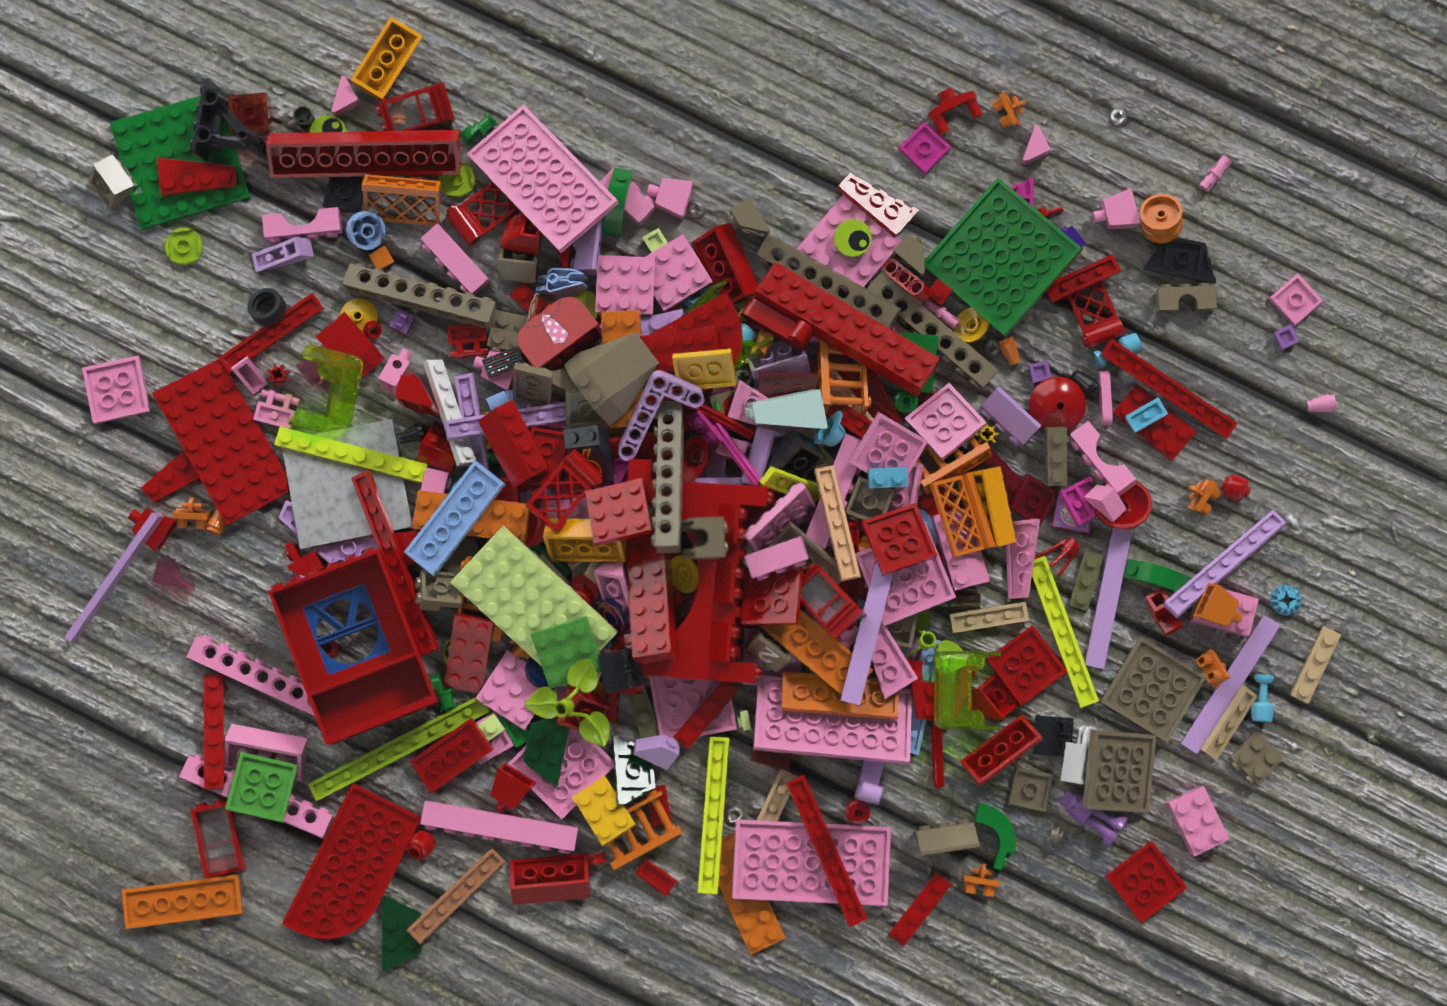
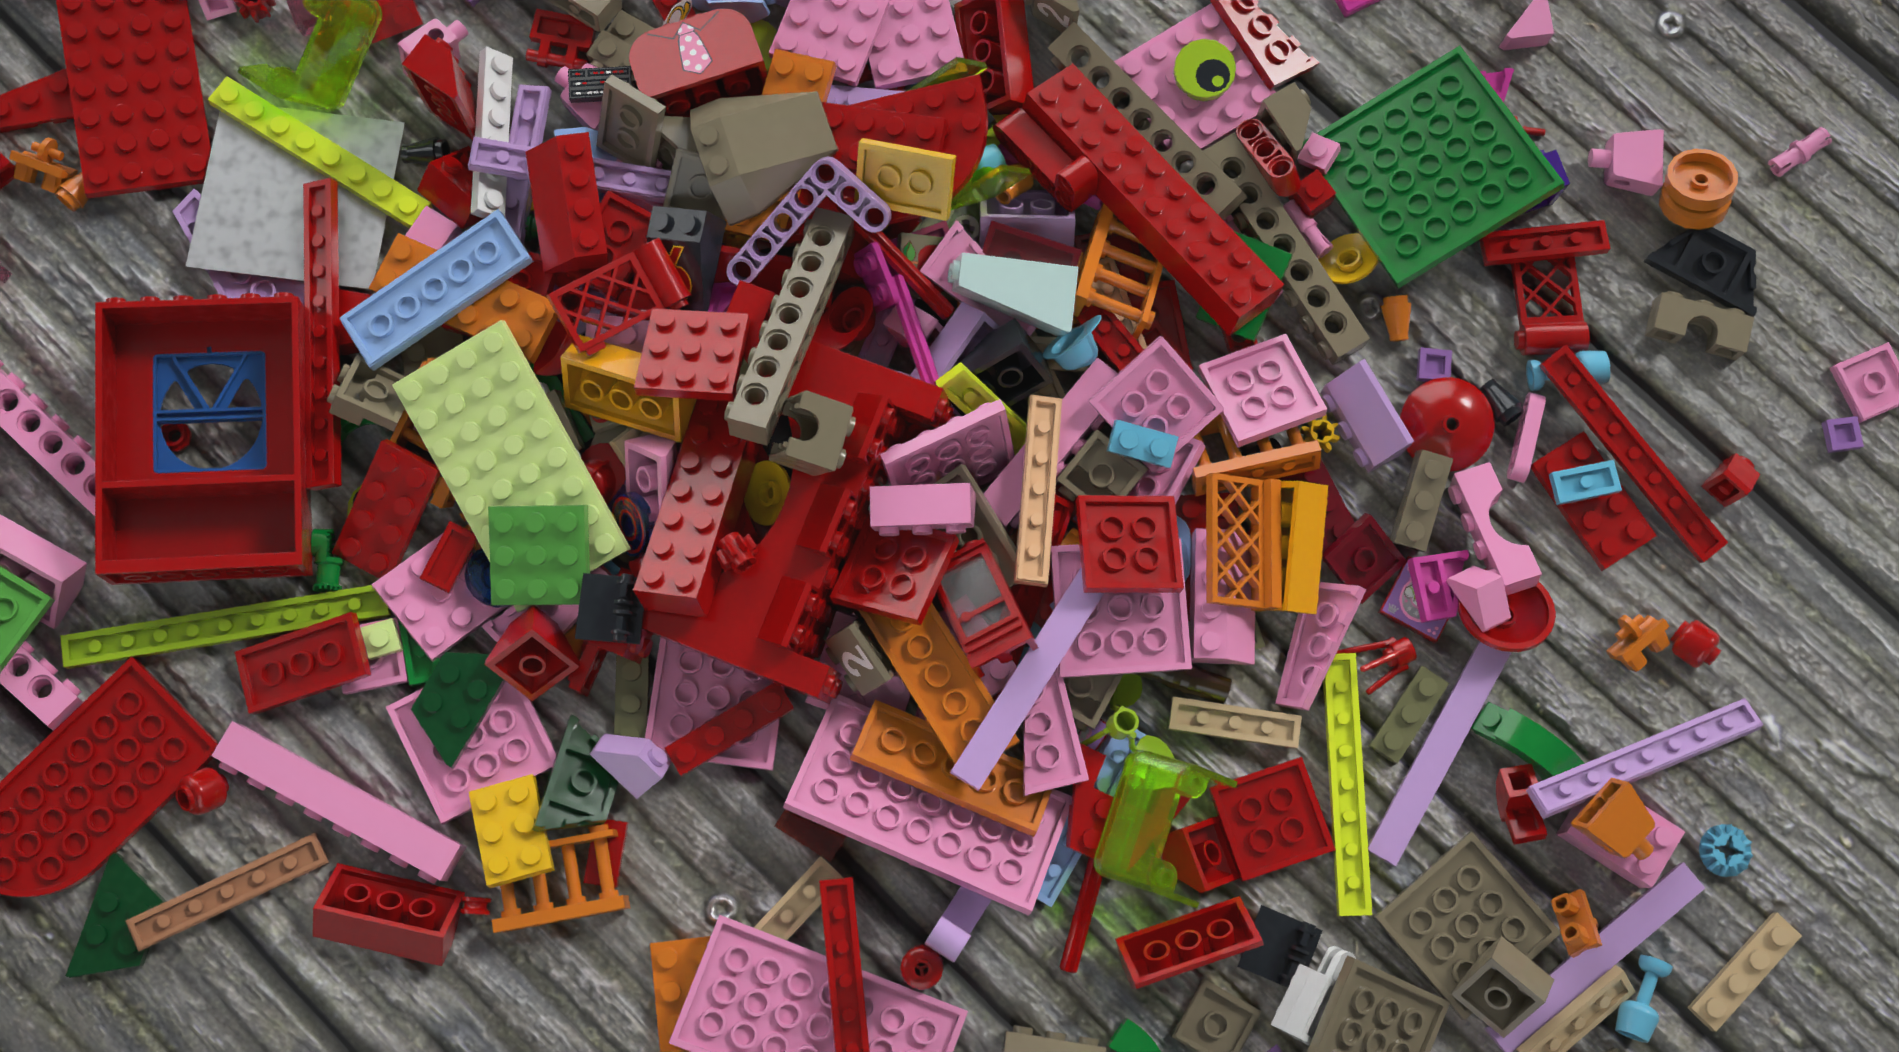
camera: 15 degrees right, 5 degrees down
bright pink plate [253,389,300,429] -> none
red brick [285,541,326,576] -> none
red torso [490,763,536,813] -> none
lime plant [524,659,610,747] -> none
red tile [635,858,677,897] -> none
neon yellow plate [698,737,730,895] -> none
yellowish green plate [737,710,751,731] -> none
green head [893,390,918,416] -> none
bright pink cone [1307,394,1337,412] -> none
none -> red tile [419,521,478,594]
none -> red gear [716,532,758,574]
none -> bright pink plate [1297,132,1341,175]
none -> dark tan slope [1451,936,1554,1038]
none -> red slope [1701,453,1760,507]

